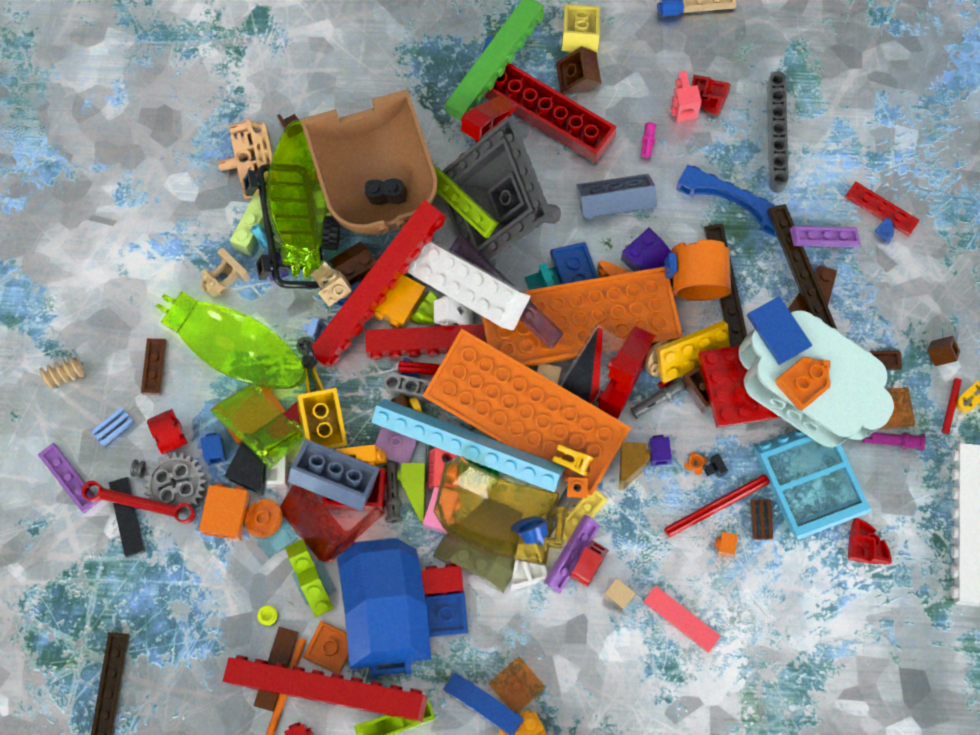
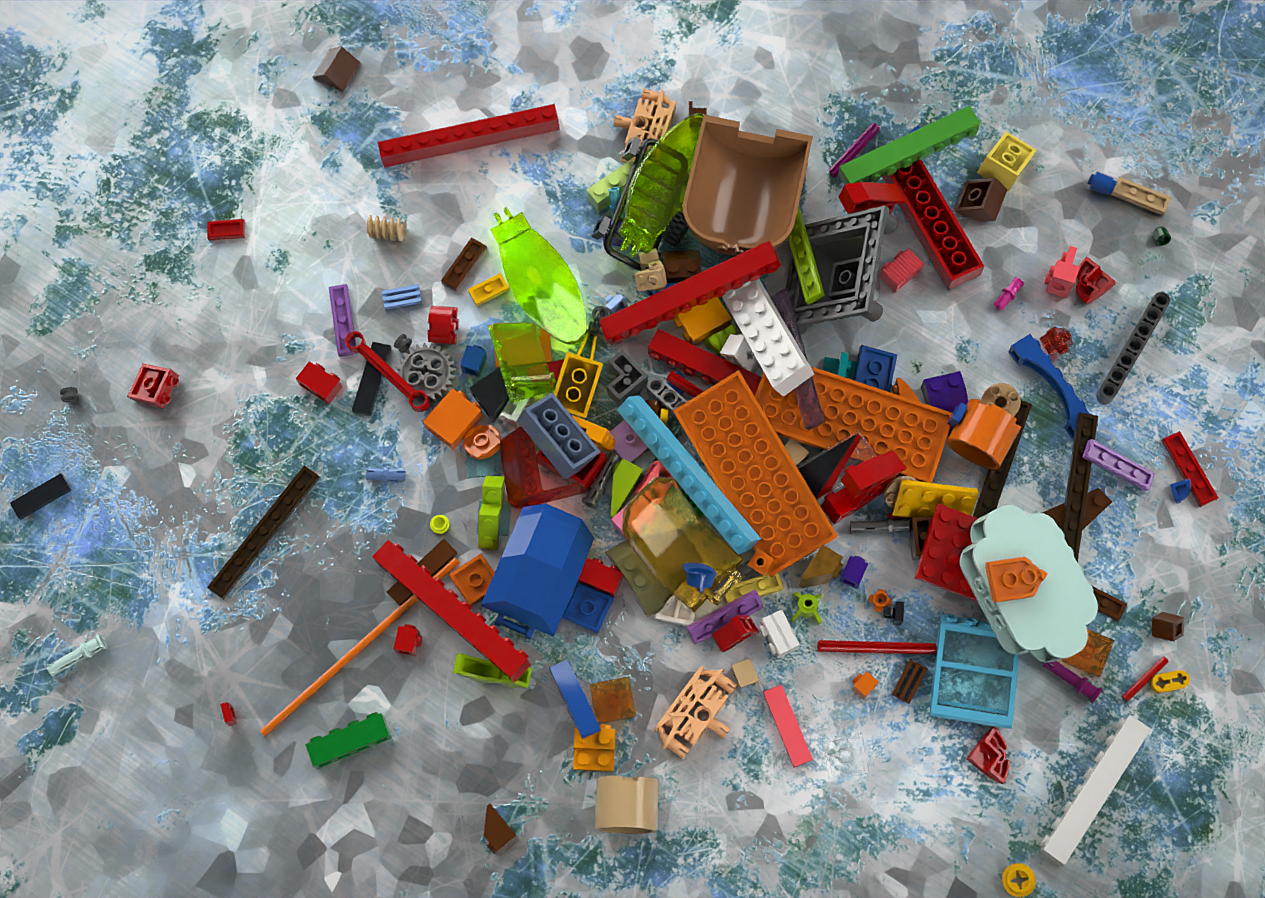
camera: 30 degrees right, 0 degrees up
tan tile [201,247,251,298] -> none
black brick [365,179,407,205] -> none
yellow piece [552,444,594,476] -> none
sand blue slope [576,174,657,219] -> none
blue tile [746,296,813,365] -> none
none -> red brick [296,361,342,404]
none -> medium blue pin [366,467,406,482]
none -> red brick [378,104,560,168]
none -> yellow plate [468,273,510,307]
none -> flat silver brick [607,350,648,407]
none -> light nougat piece [654,666,738,760]
none -> white brick [759,610,800,658]
none -> lime brick [791,592,823,625]
none -> magenta axle [828,123,880,178]
none -> coral brick [880,248,924,292]
none -> tan plate [981,383,1021,416]
none -> yellow gear [1002,863,1036,897]
none -> clear red brick [1039,327,1074,355]
none -> dark green piece [1153,227,1171,246]

